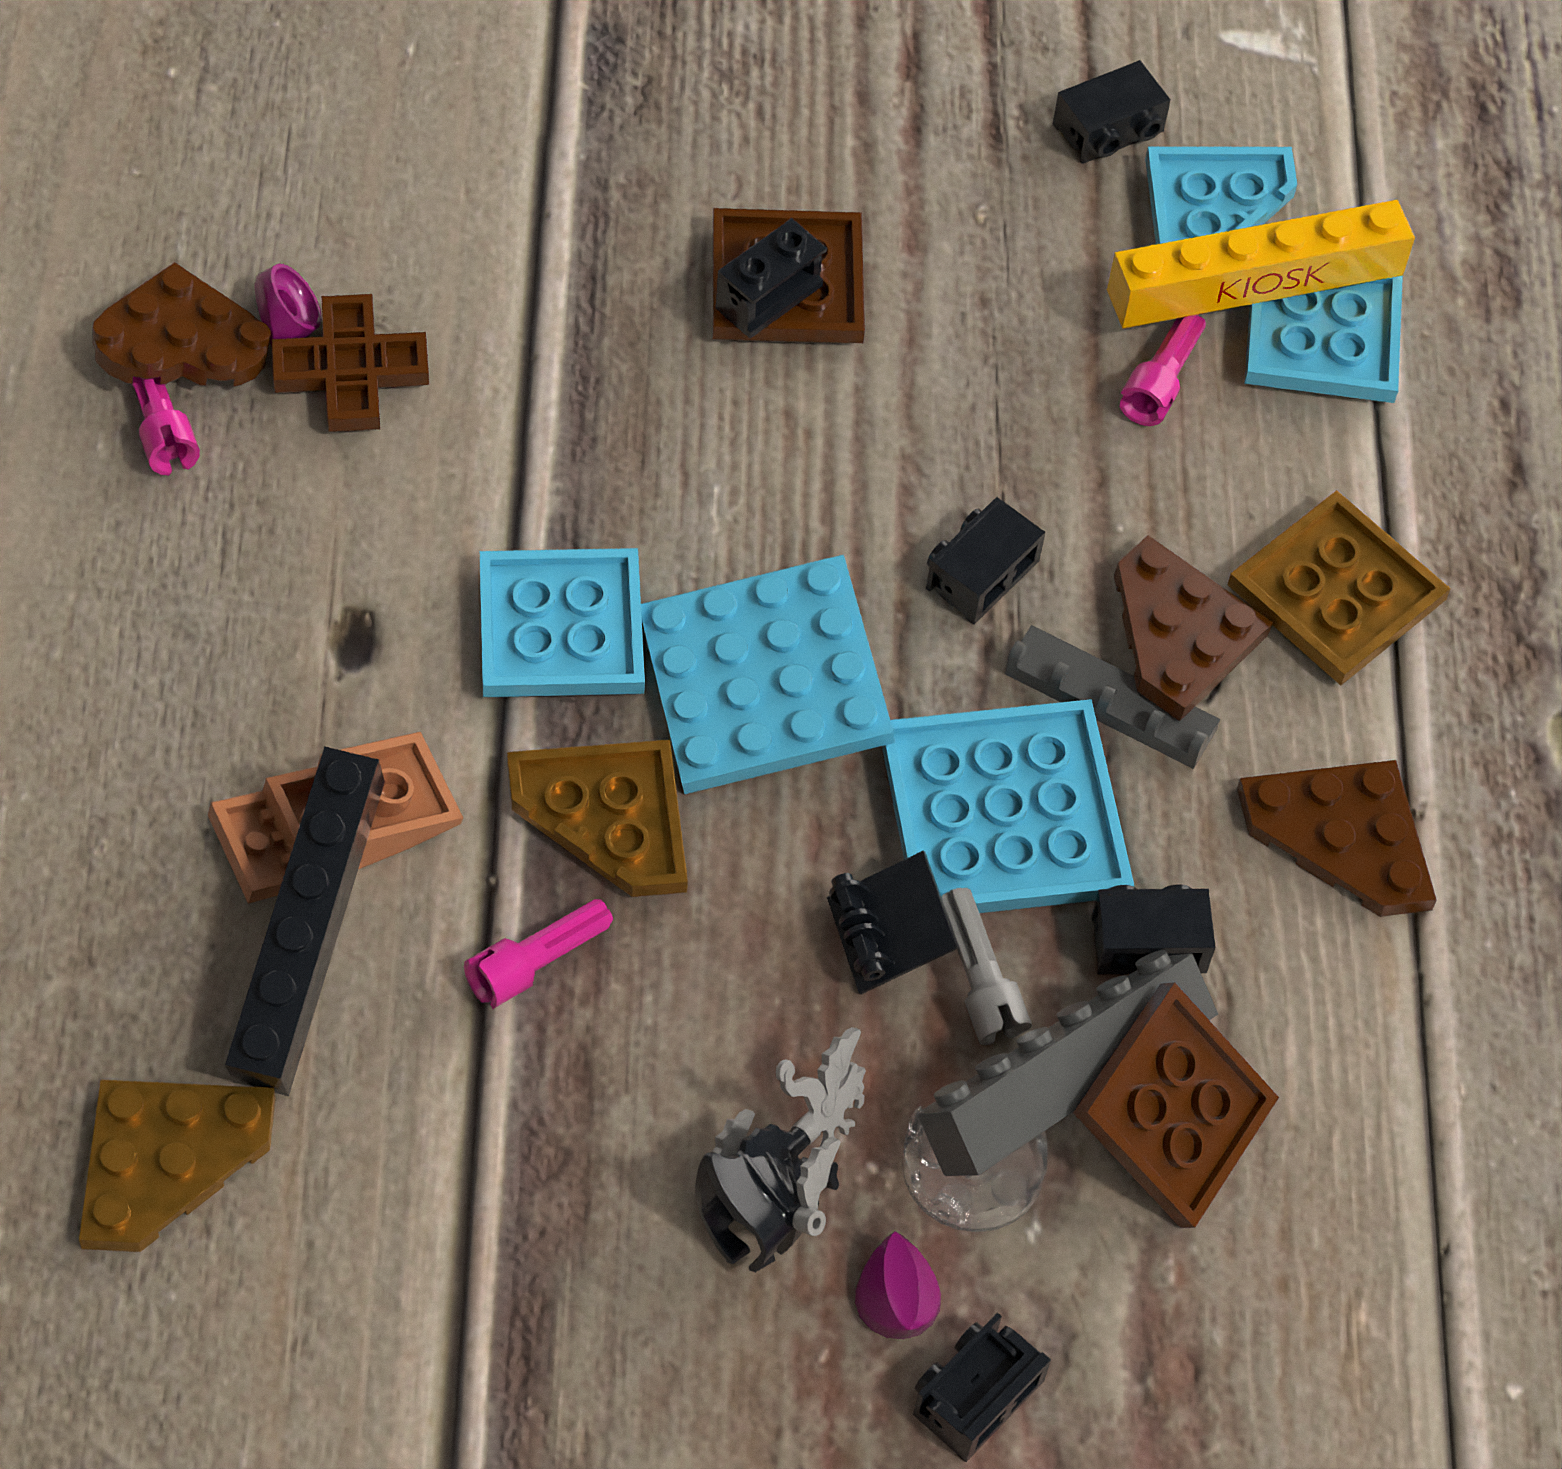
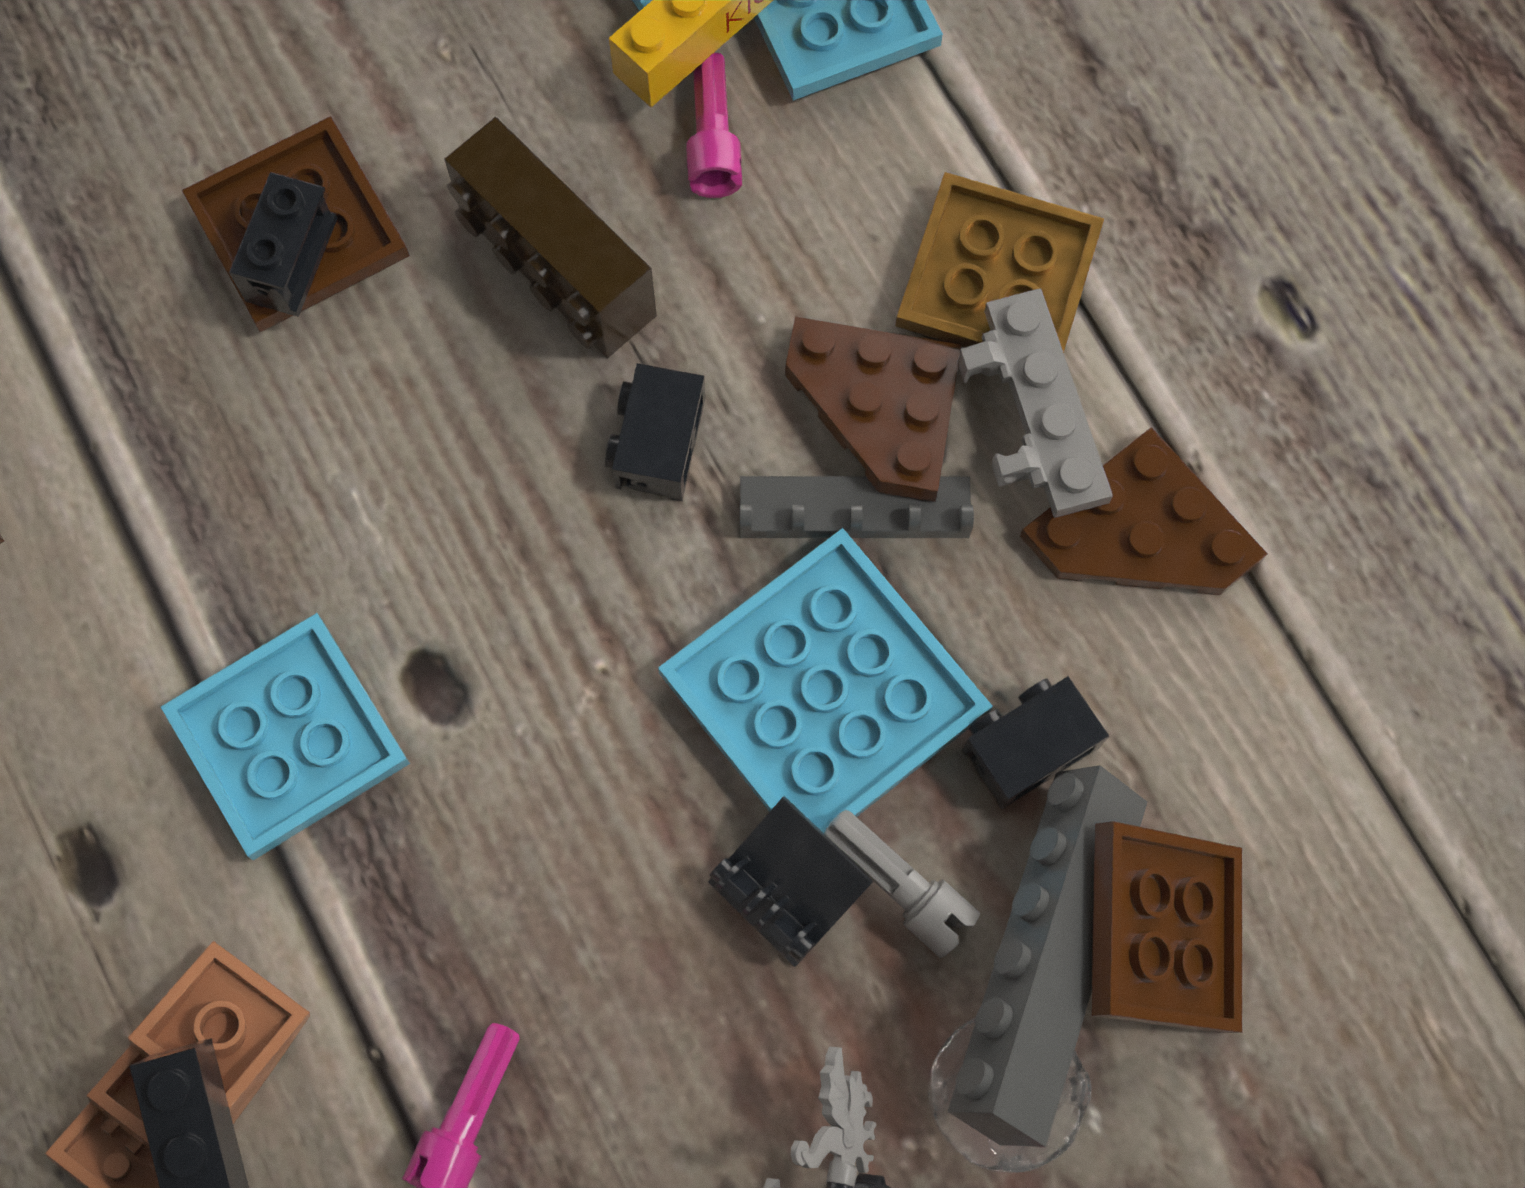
camera: 25 degrees left, 15 degrees up
pearl gold plate [507,739,688,897] -> none
medium azure plate [641,554,895,794] -> none
none -> dark brown brick [444,116,657,359]
none -> light grey hinge [957,288,1113,518]

